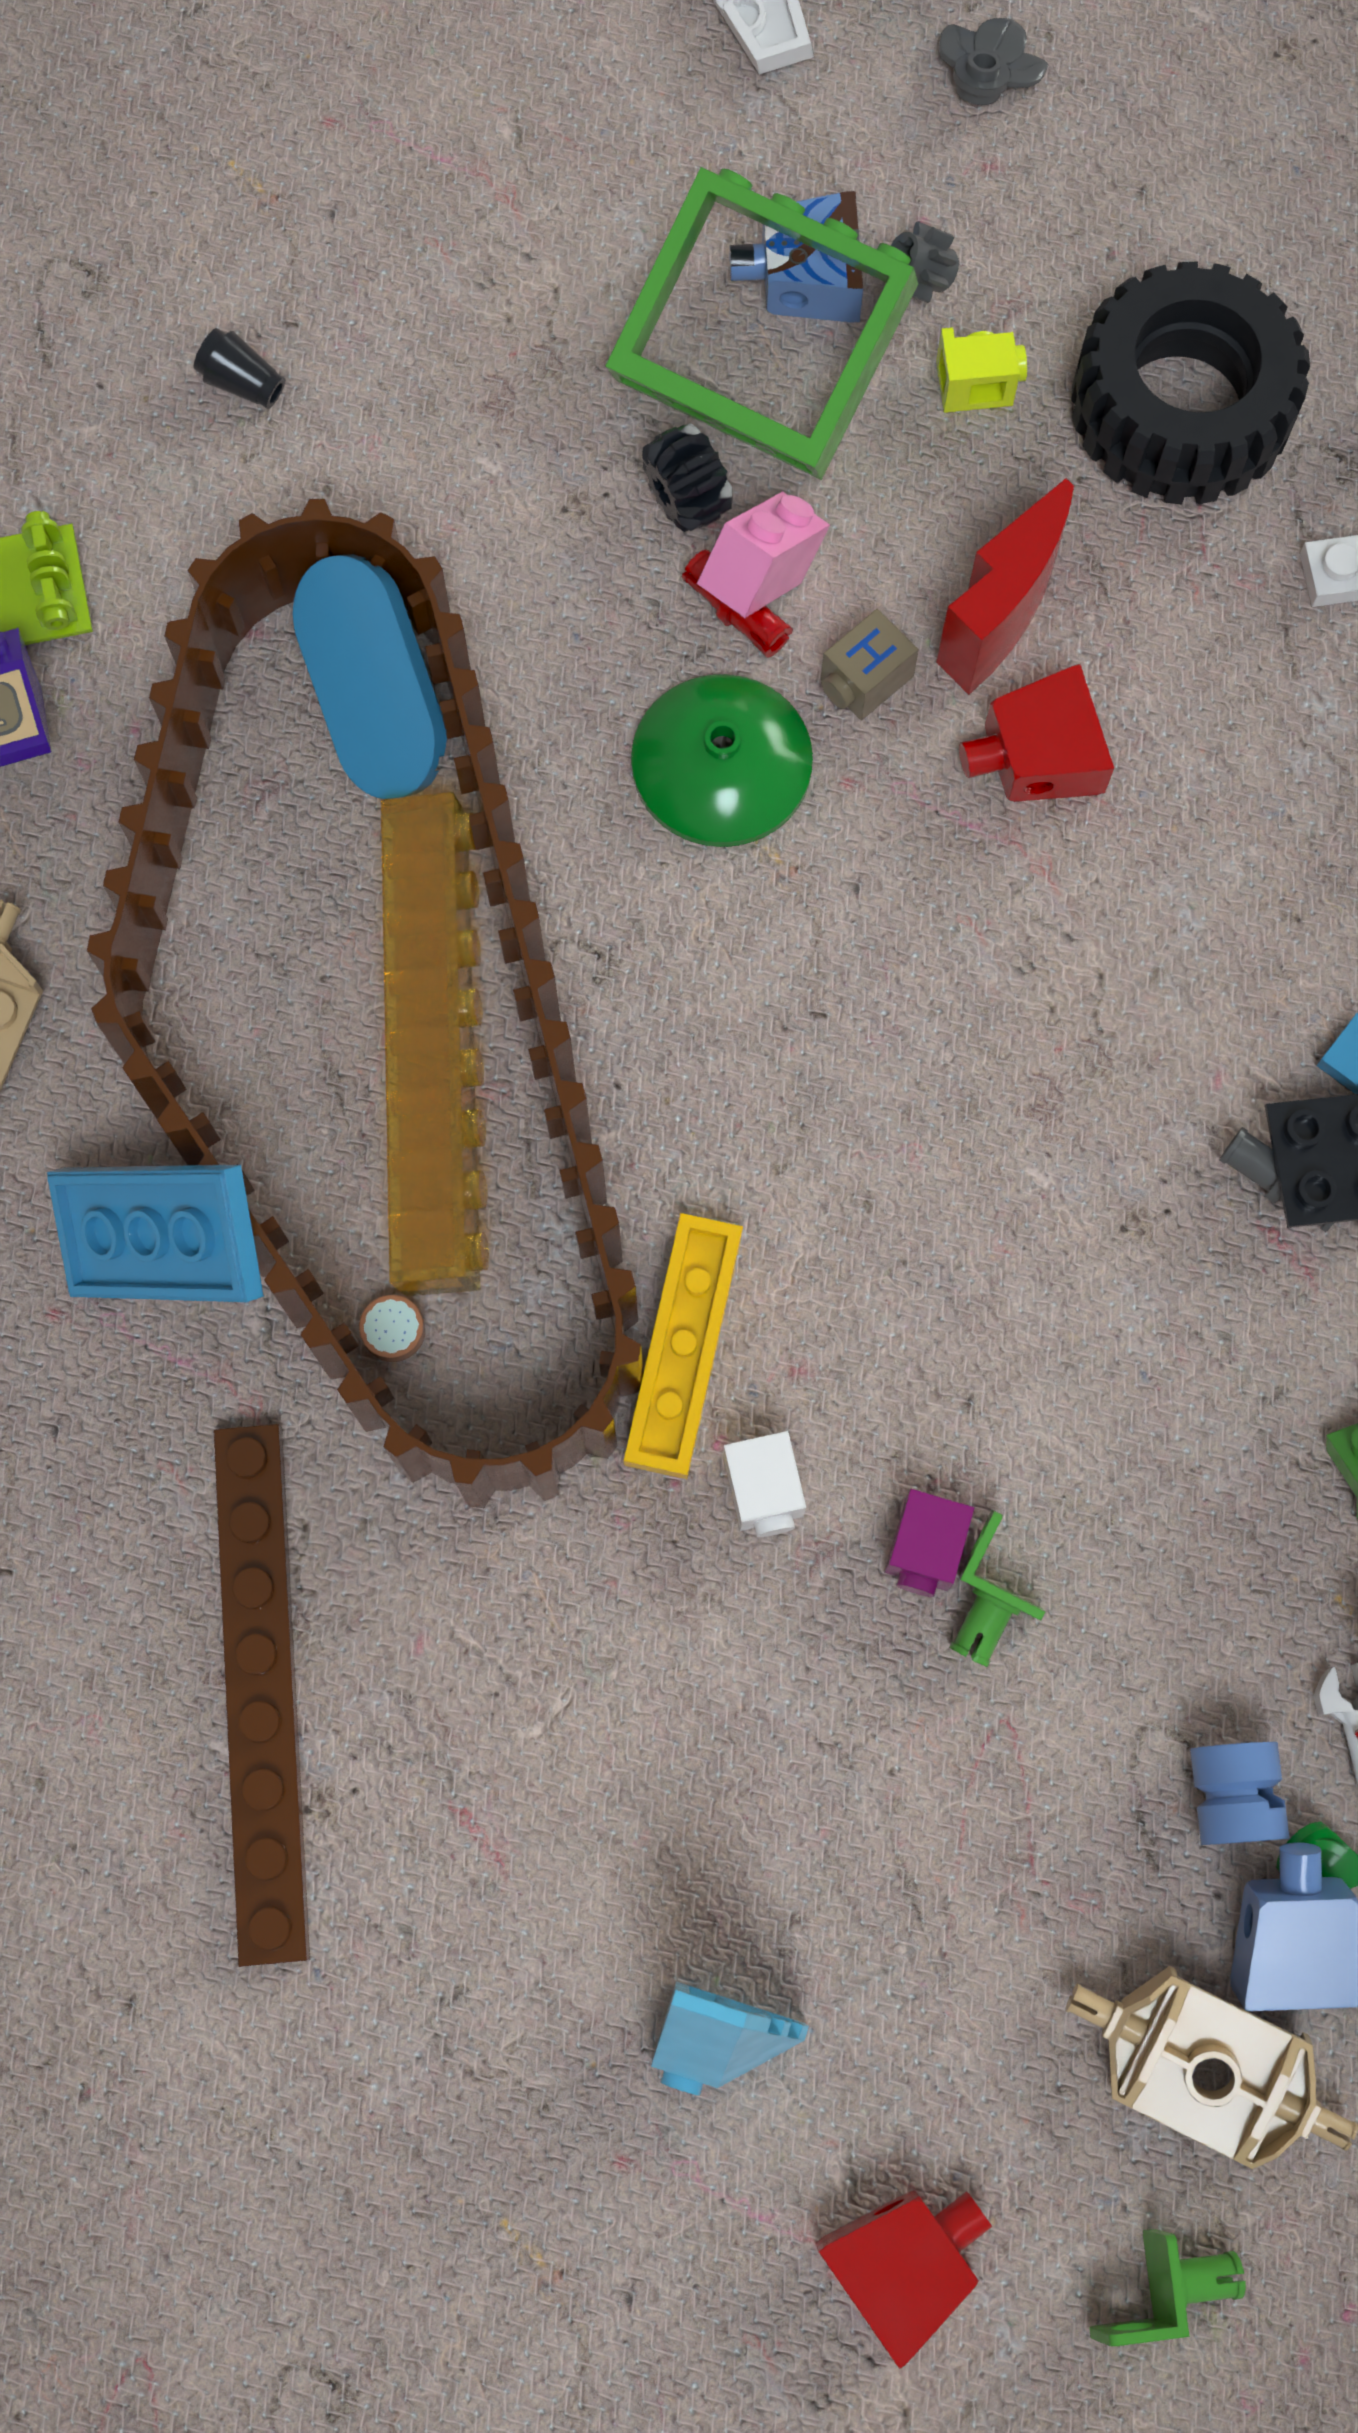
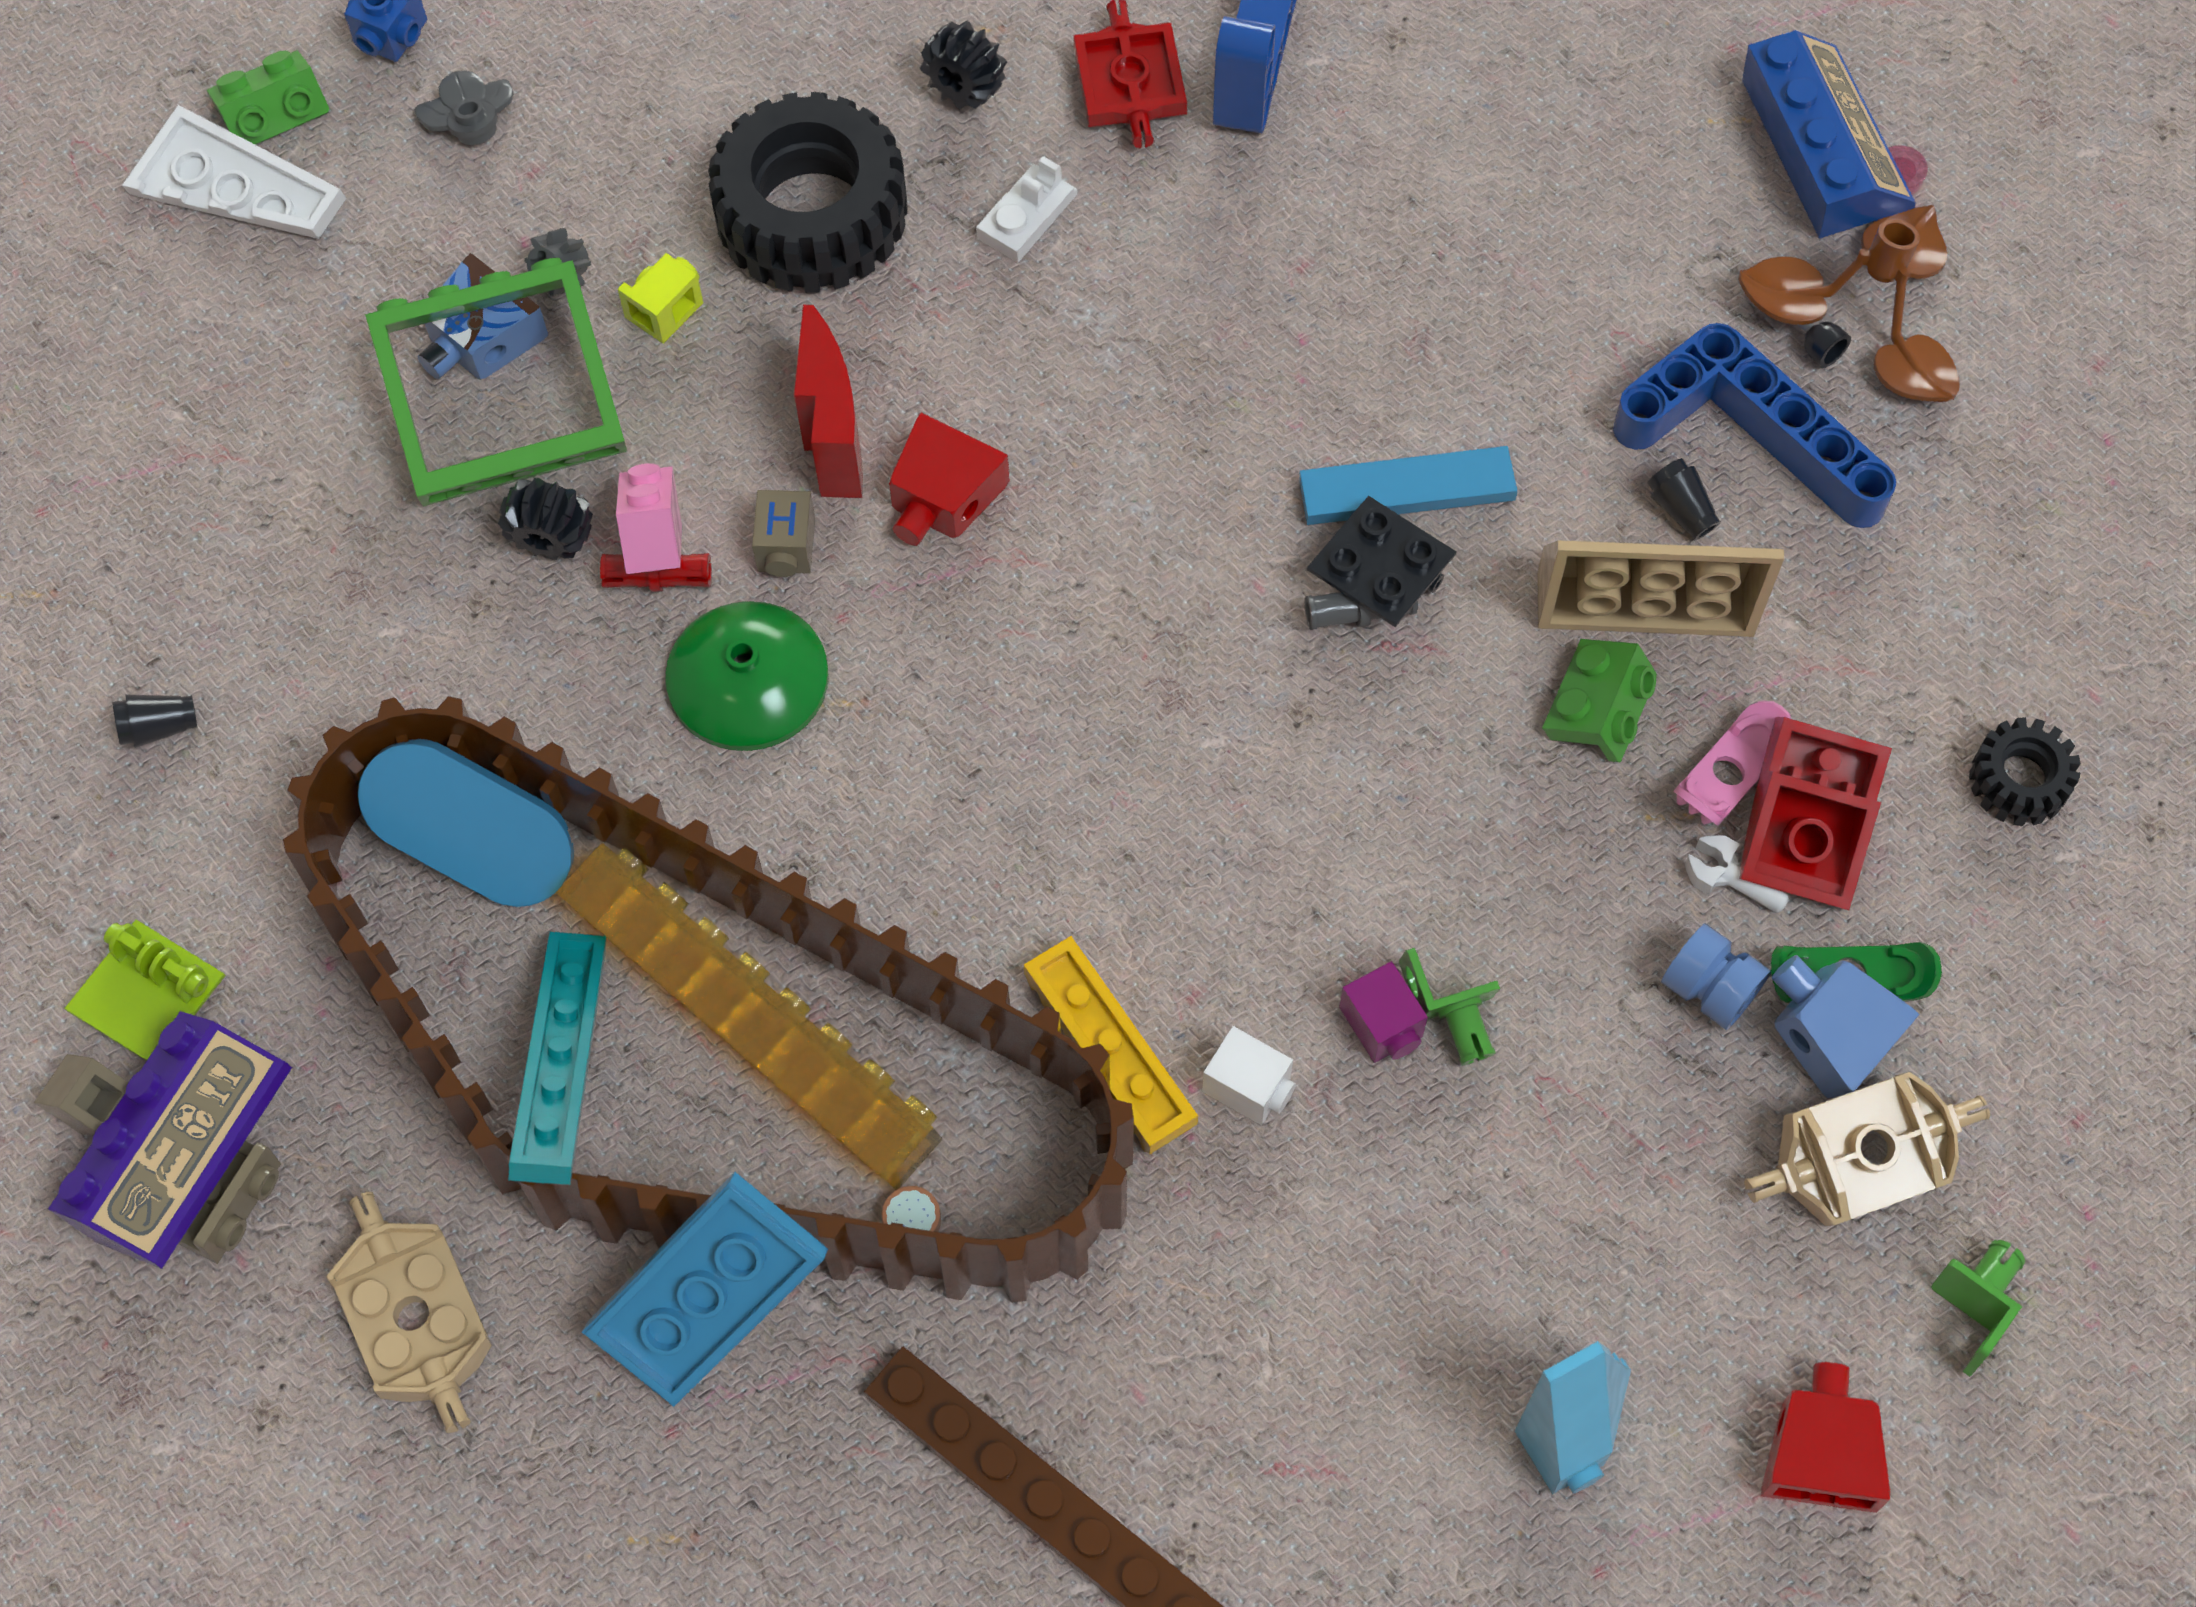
camera: 45 degrees left, 10 degrees down
none -> teal plate [509,931,606,1185]

